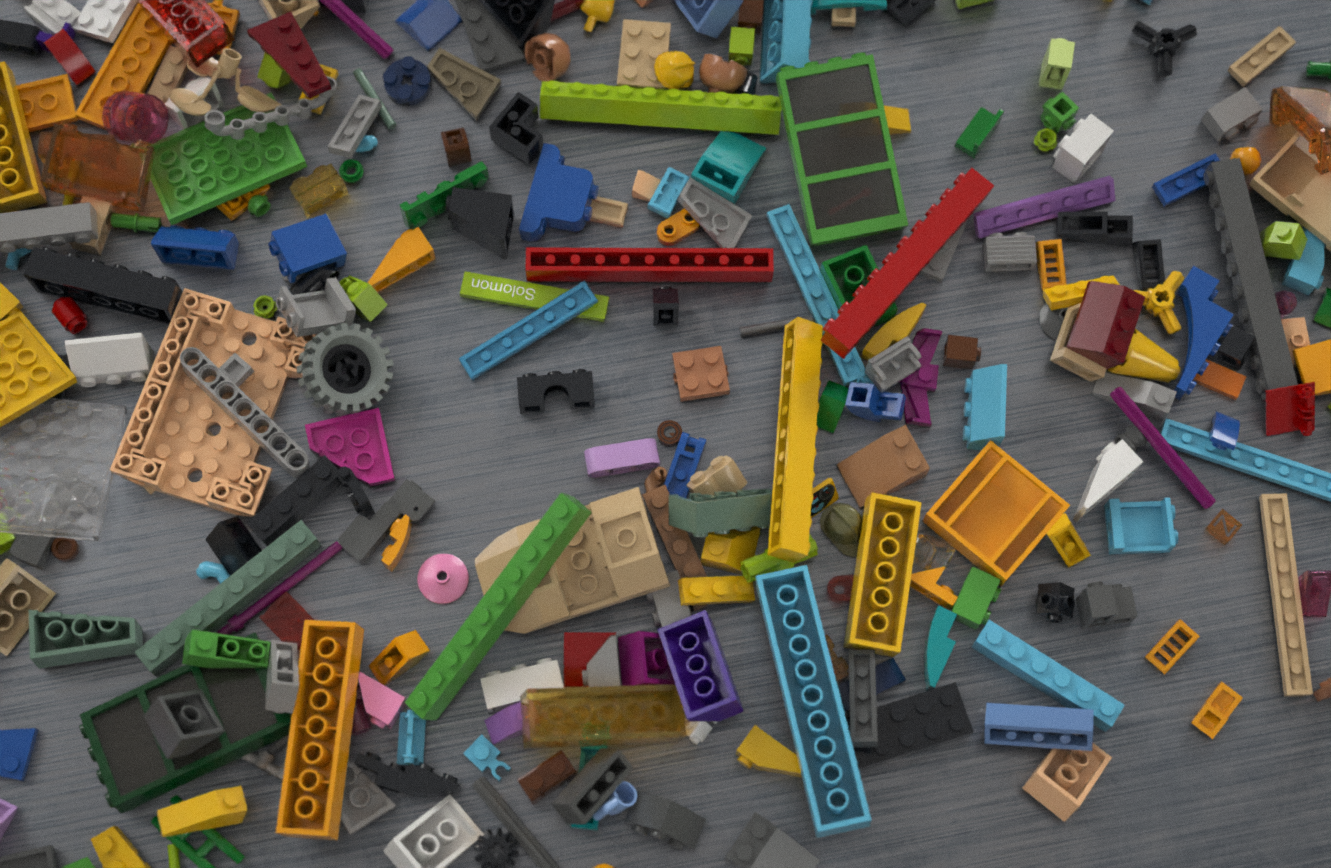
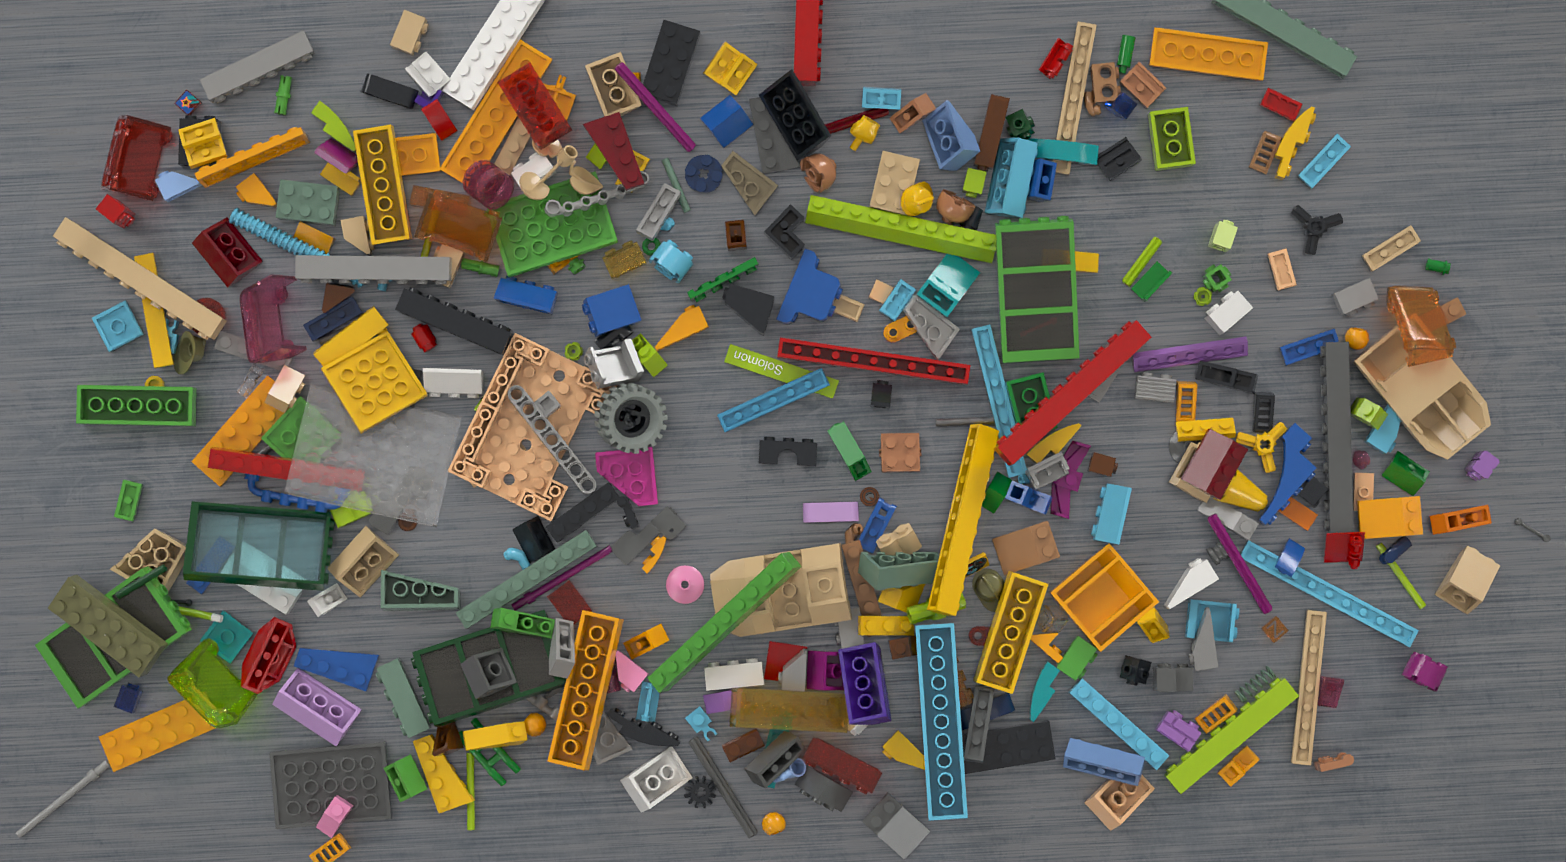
camera: 10 degrees right, 15 degrees up
none -> sand green brick [376,658,432,738]
none -> reddish brown slope [432,722,464,757]
none -> light orange piece [524,713,546,737]
none -> medium azure brick [649,240,693,283]
none -> clear red brick [803,736,882,795]
none -> slope [827,421,872,481]
none -> reddish brown slope [888,635,917,660]
none -> blue brick [1027,159,1057,202]
none -> lime axle [1122,237,1162,286]
none -> medium lavender brick [1155,710,1201,752]
none -> lime brick [1164,677,1299,794]
none -> light grey slope [1189,607,1218,671]
none -> sand green piece [1235,666,1276,703]
none -> light nougat plate [1267,248,1297,291]

